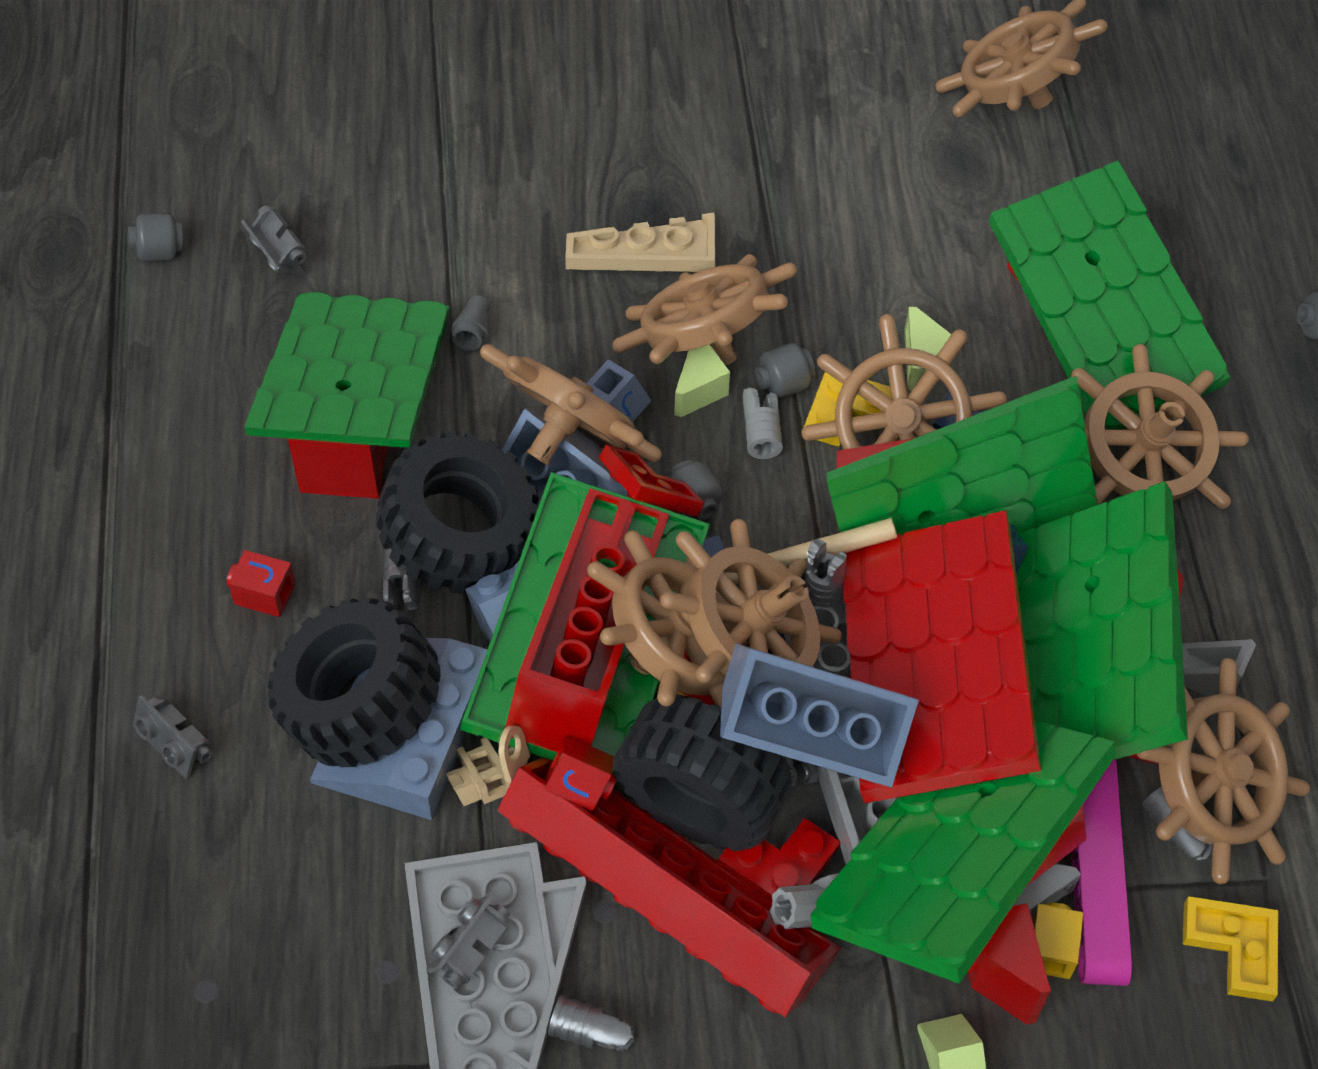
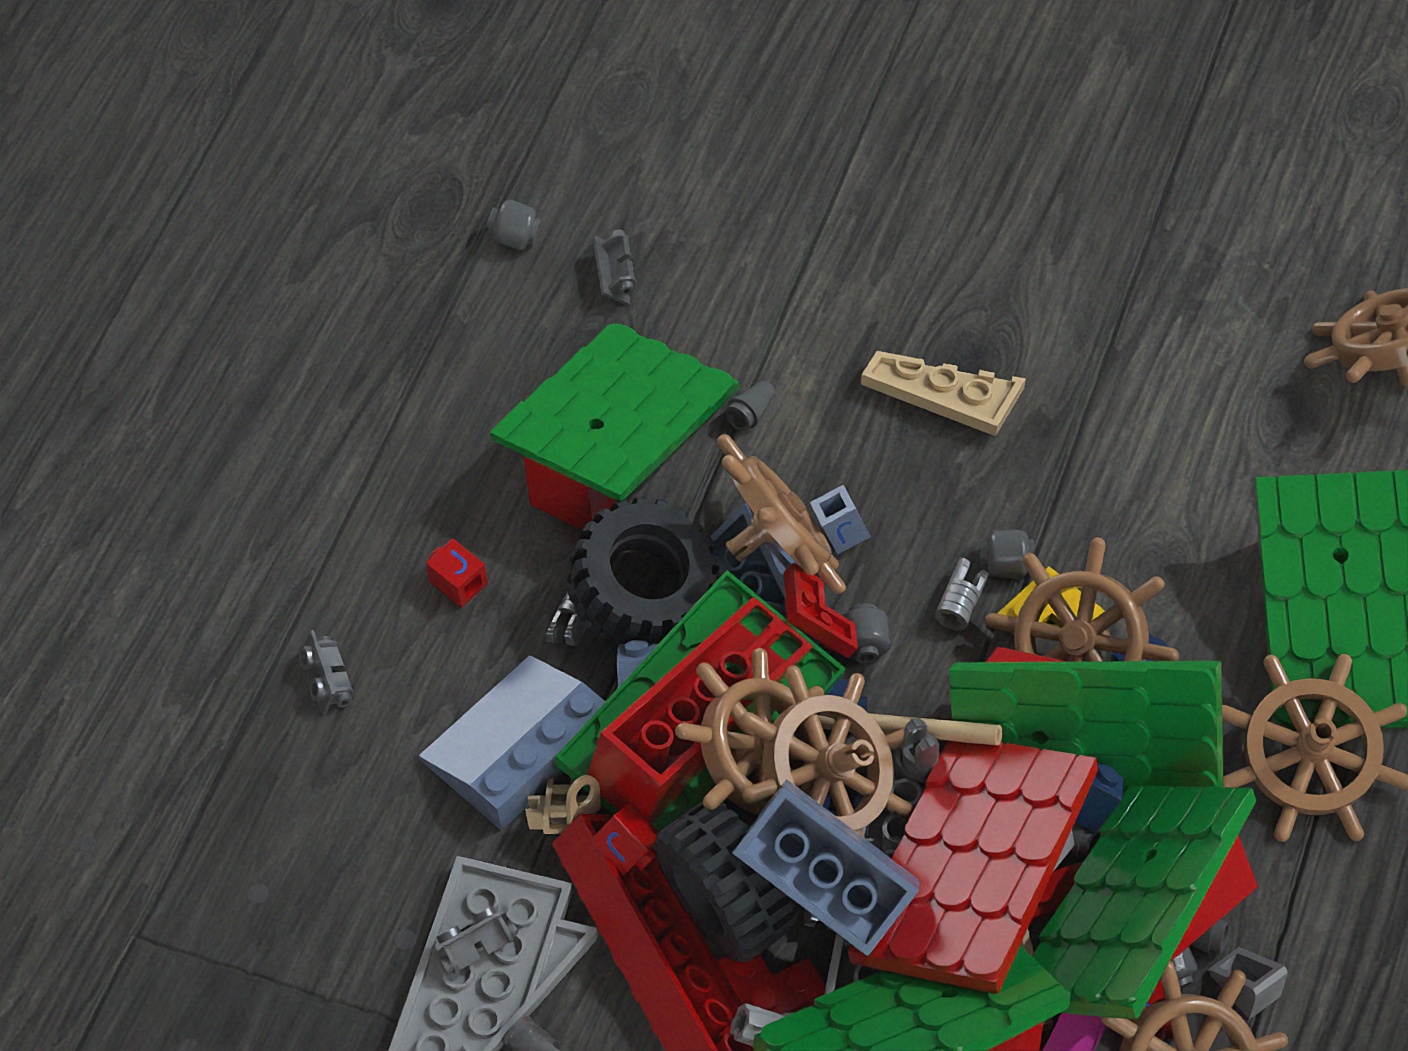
camera: 30 degrees right, 0 degrees up
black tyre [267,598,441,768] -> none
medium nougat piece [612,254,797,366] -> none
yellowish green slope [674,344,730,417] -> none
yellowish green slope [905,307,951,391] -> none

